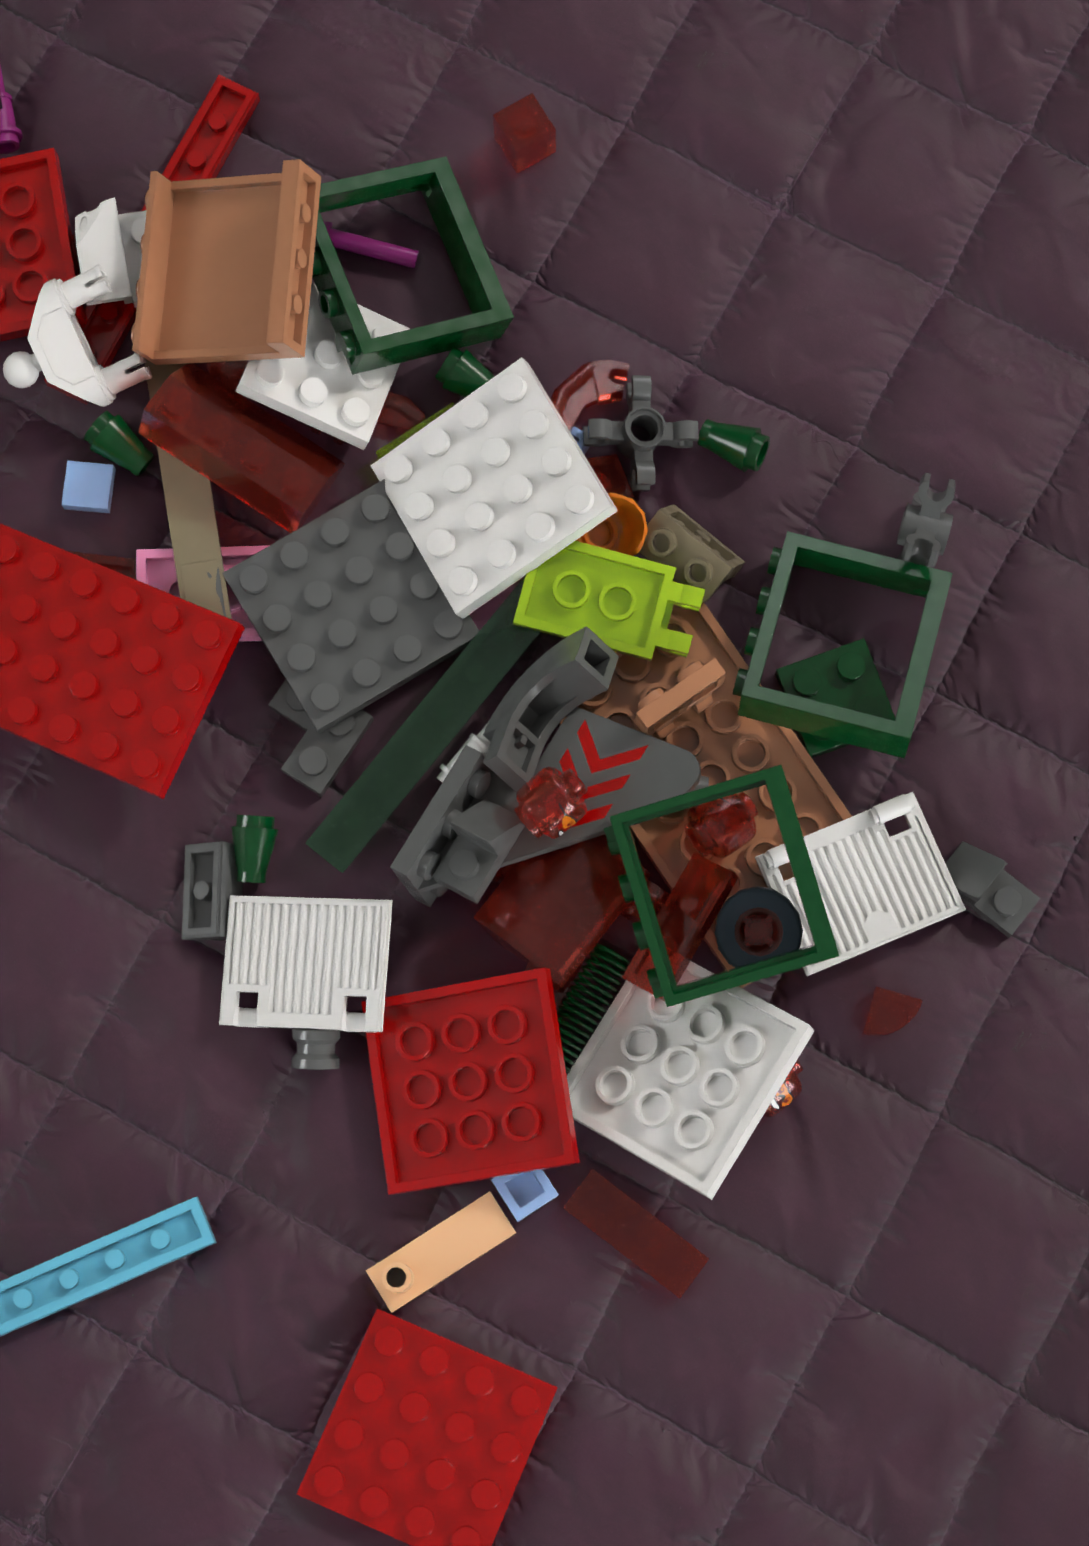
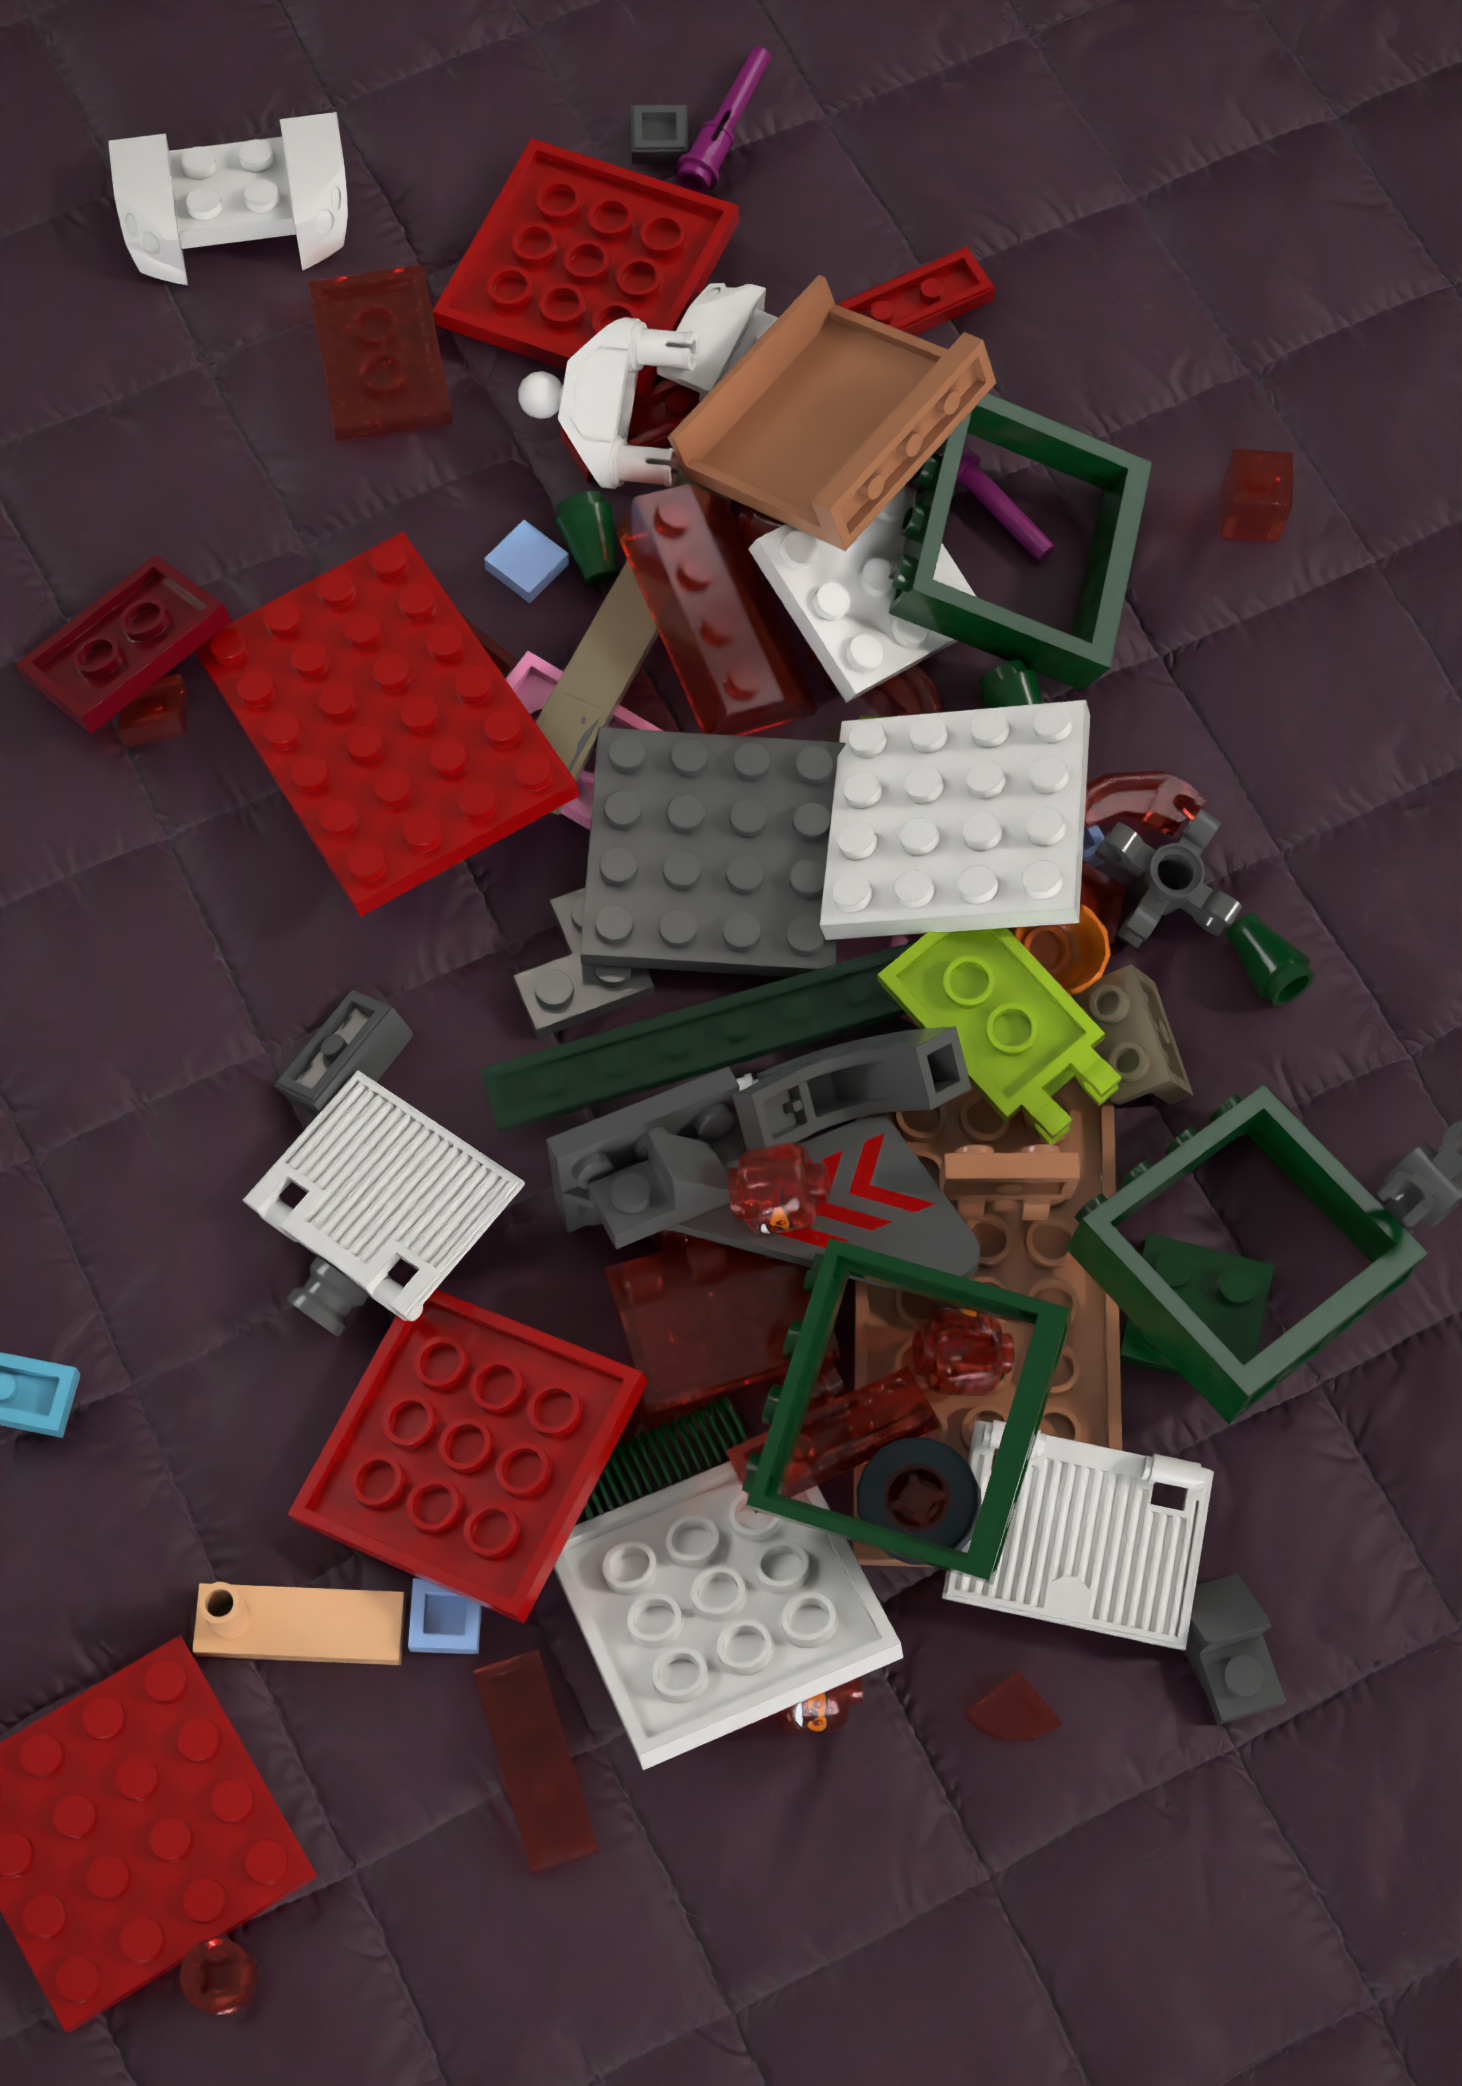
camera: 30 degrees right, 10 degrees down
dark green cone [231,815,279,883] -> none
none -> clear red wheel [179,1938,259,2016]

